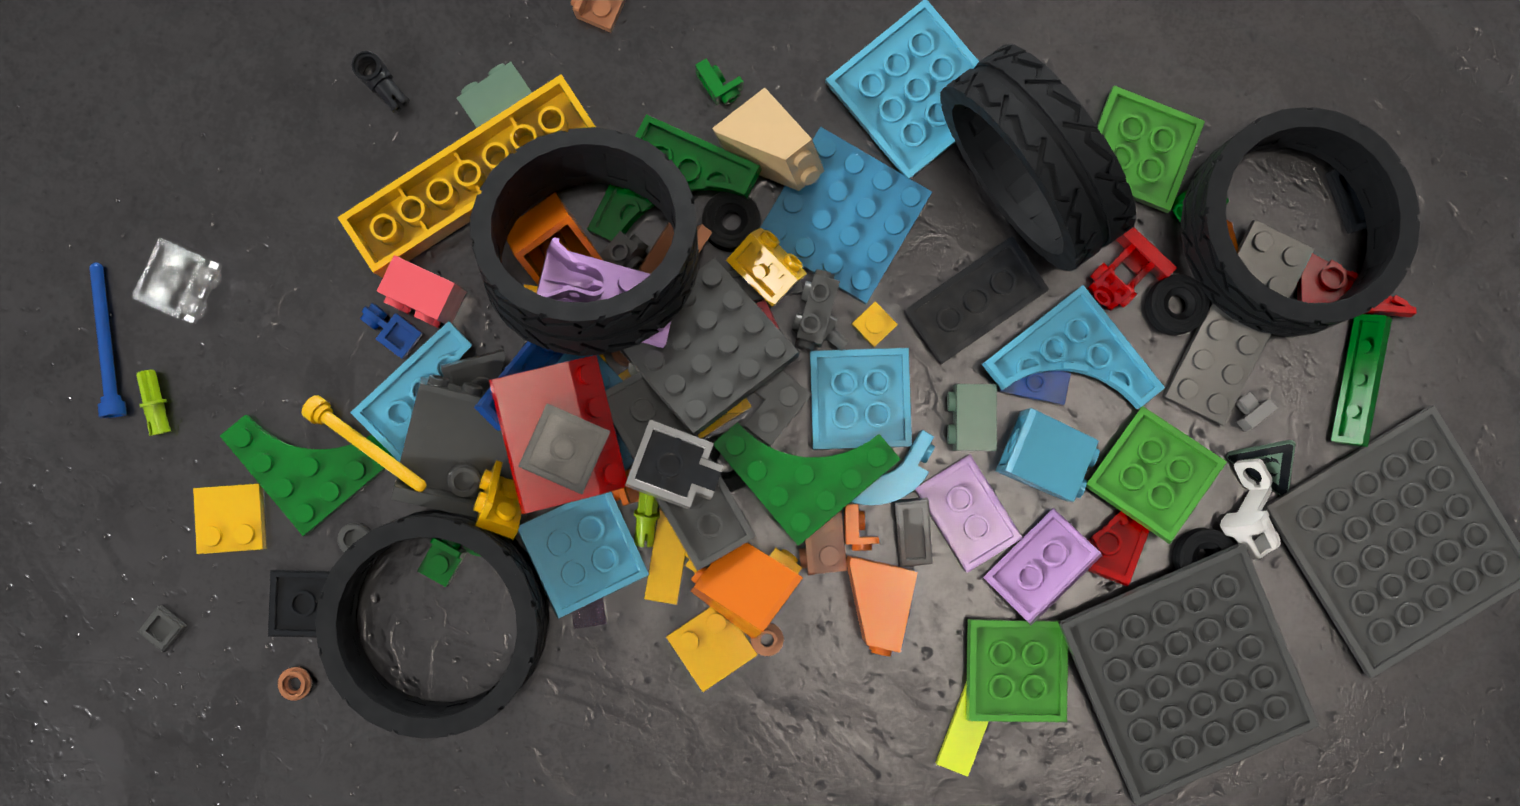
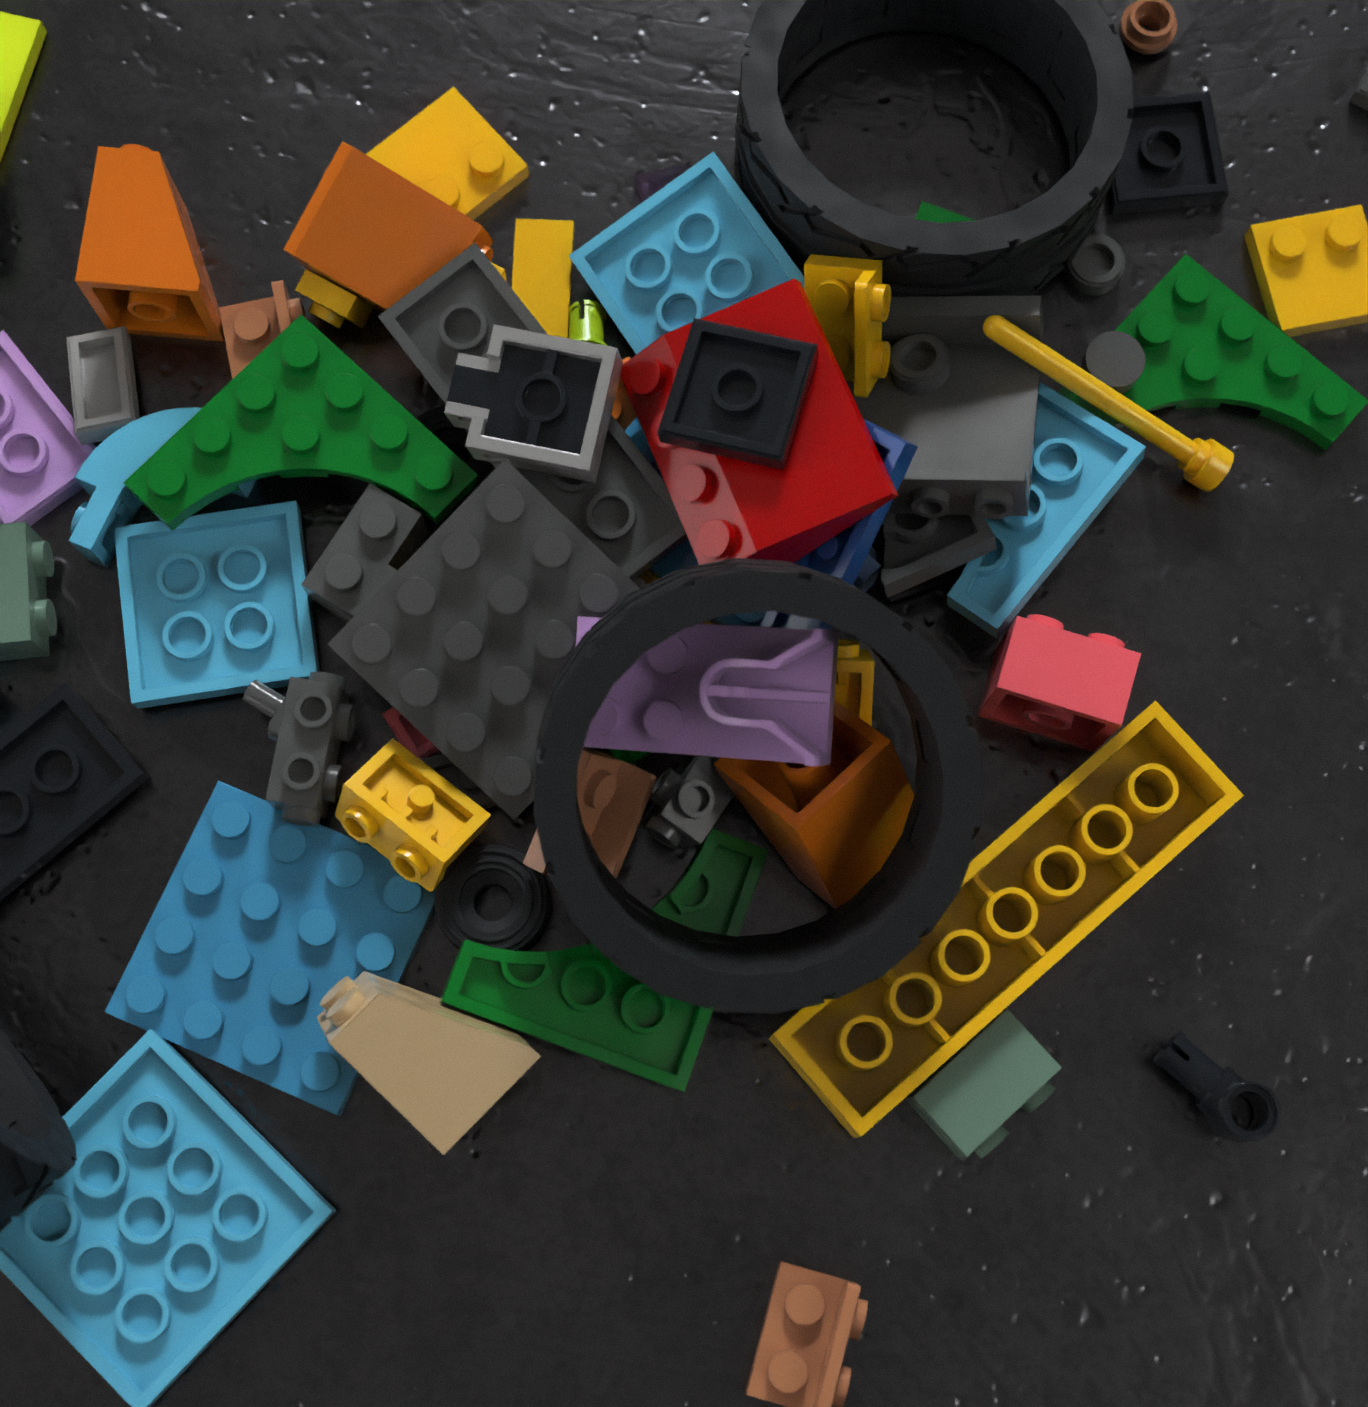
camera: 170 degrees right, 10 degrees down
blue plate [360,303,424,359] -> none
green bracket [695,58,744,106] -> none
orange bracket [843,504,879,551] -> none
yellow plate [851,301,898,348] -> none
none -> dark grey tile [1081,331,1145,394]

